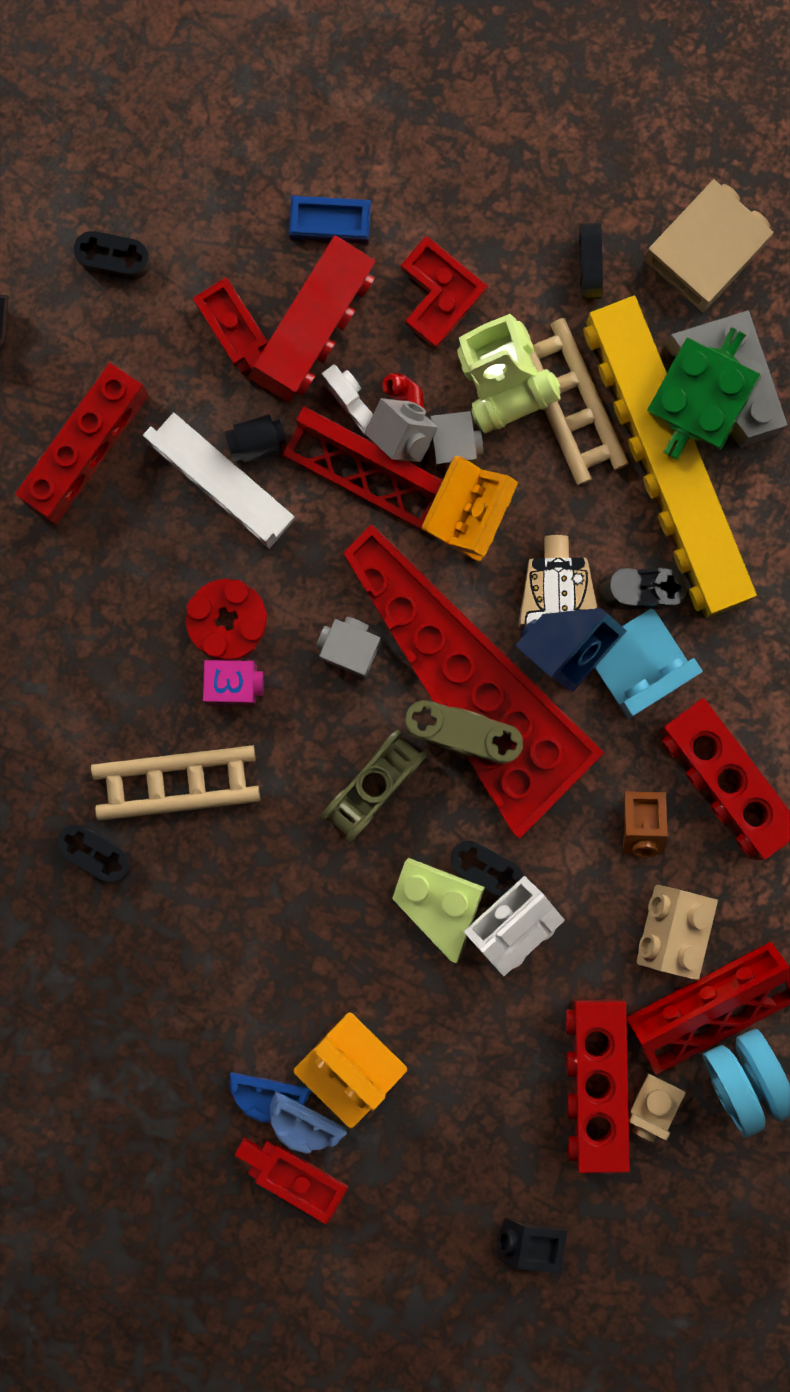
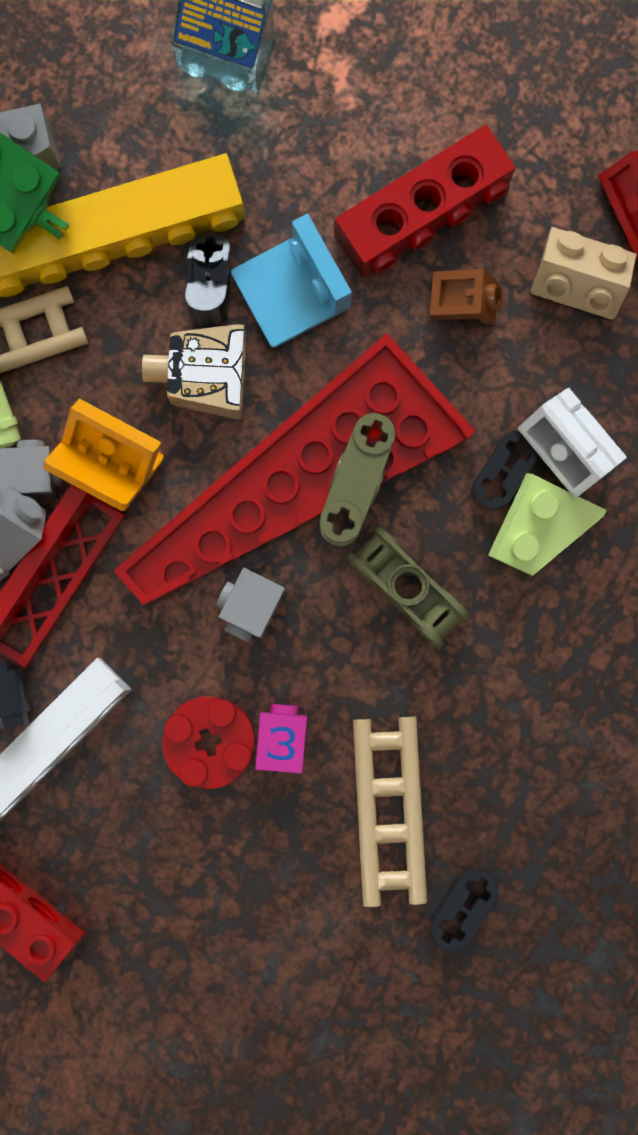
camera: 95 degrees left, 0 degrees up
dark blue slope [515,608,627,692] -> none

